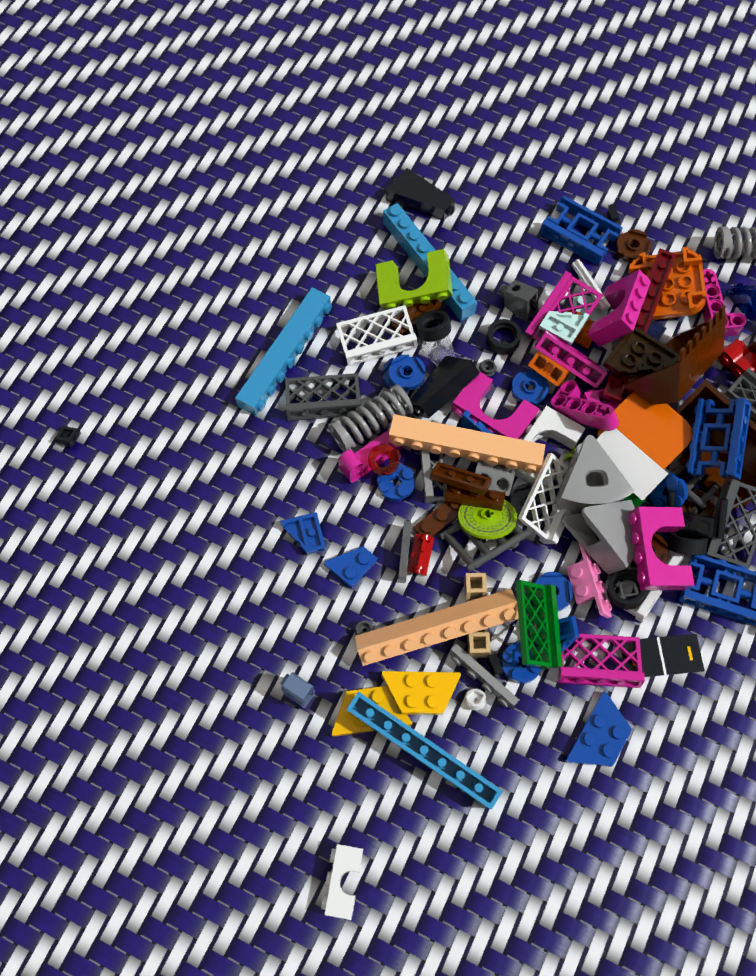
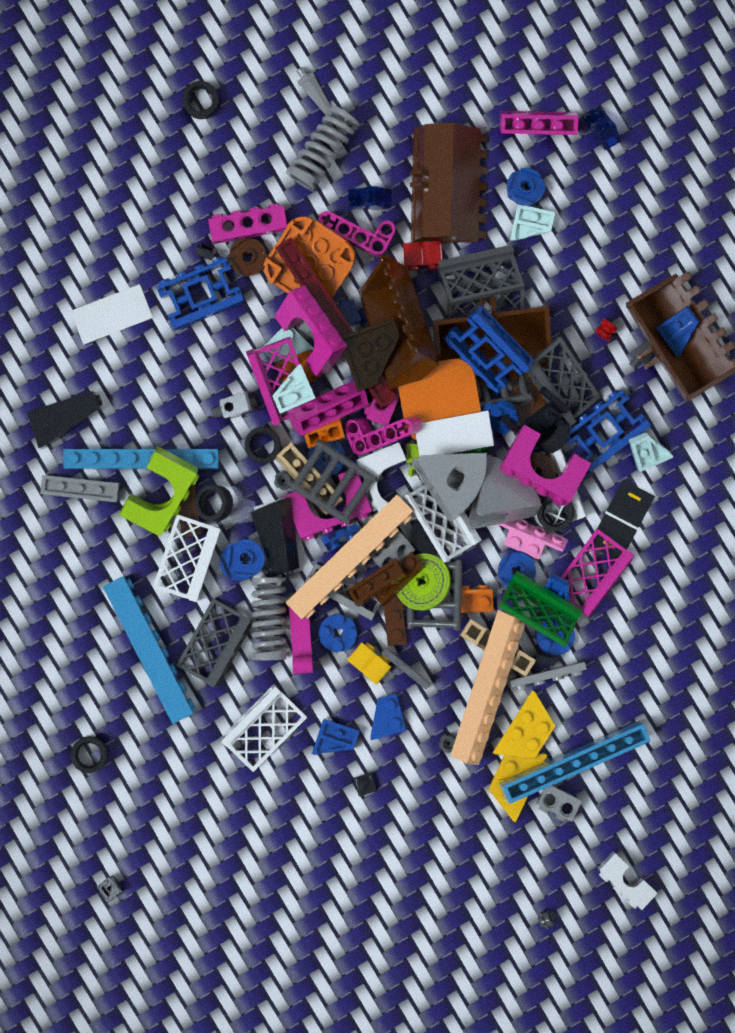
camera: 60 degrees left, 20 degrees up
sand blue brick [280,672,315,708] -> none
clear red piece [368,444,401,476] -> none
red hinge [407,533,434,576] -> none
white tile [465,689,486,710] -> none
blue wing [565,691,632,767] -> none
white axle [572,259,610,312] -> none
none -> light grey plate [40,475,119,503]
none -> black tyre [70,736,108,773]
none -> white sticker [71,284,153,345]
none -> black tyre [182,81,219,120]
none -> dark pink brick [208,203,287,245]
none -> white fence [220,684,307,772]
none -> tan brick [275,443,343,516]
none -> dark grey bar [288,440,377,525]
none -> yellow brick [347,642,391,685]
none -> black tile [353,772,377,796]
none -> orange bracket [461,585,493,613]
none -> light grey brick [536,785,582,823]
none -> dark grey plate [538,911,554,930]
none -> light aqua wing [629,432,673,472]

